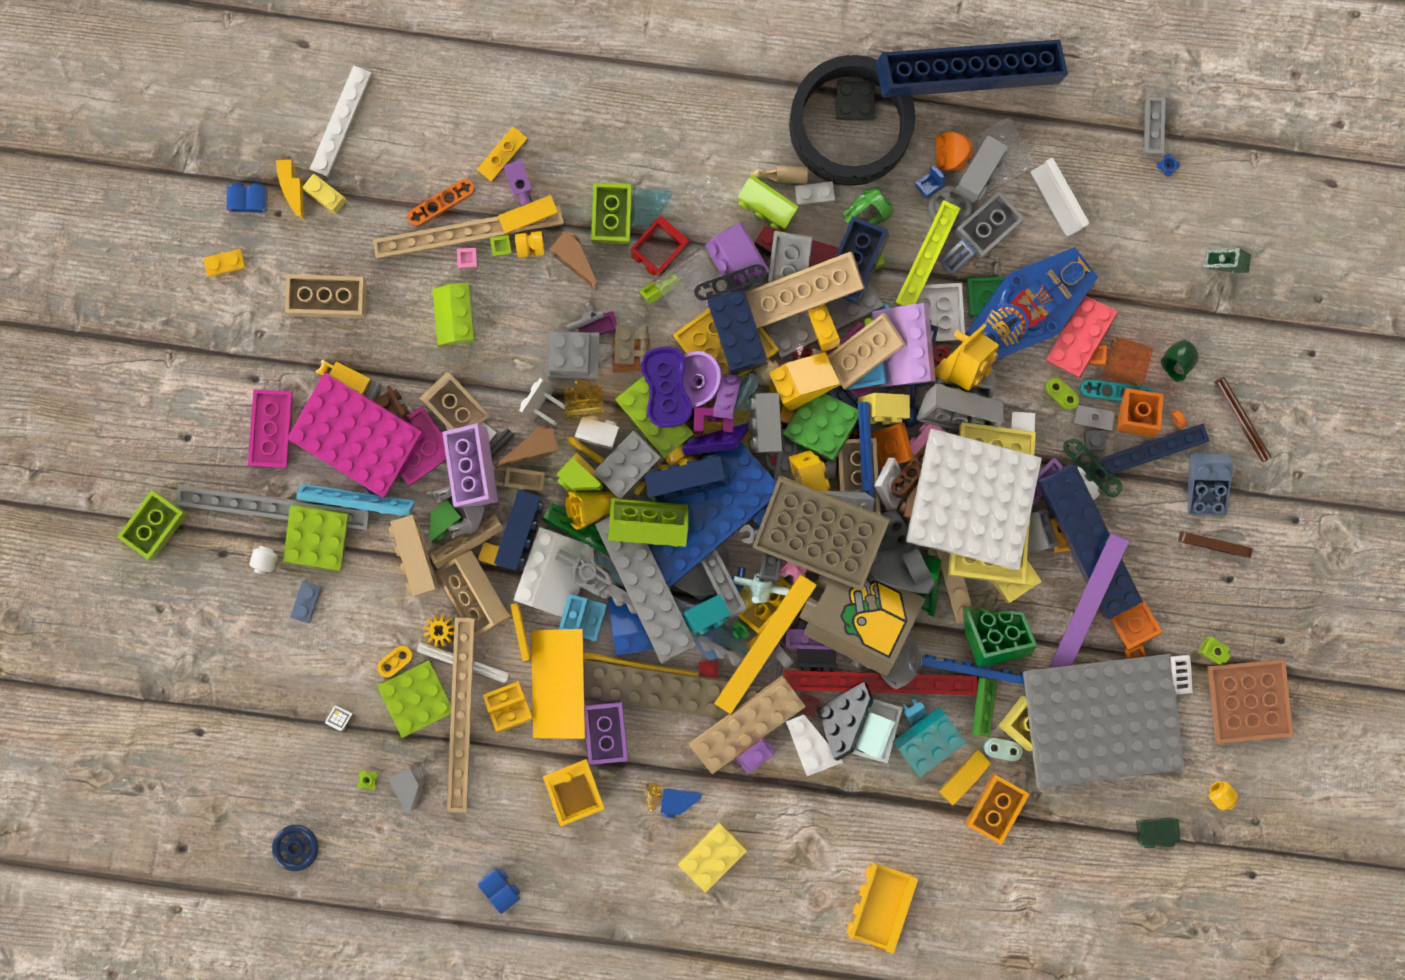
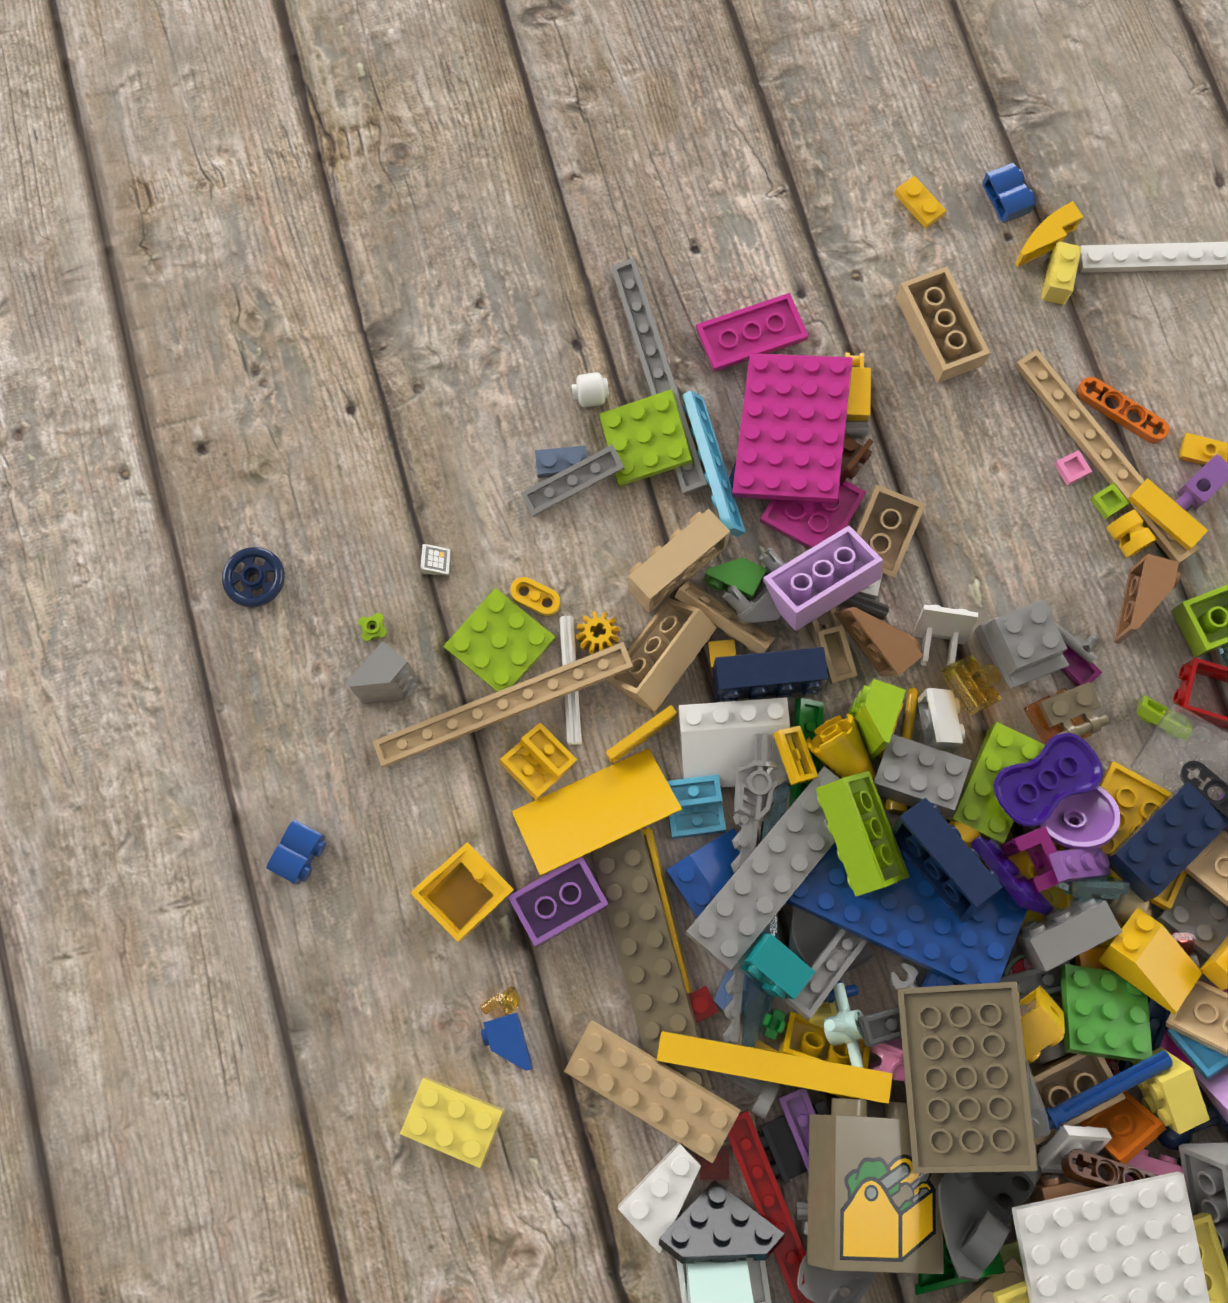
camera: 75 degrees right, 10 degrees down
lime brick [117,490,188,561] -> none
lime slope [432,282,476,346] -> none
medium lavender torso [736,737,776,773] -> none
none -> light grey plate [521,444,625,517]
none -> yellow tile [773,726,818,785]

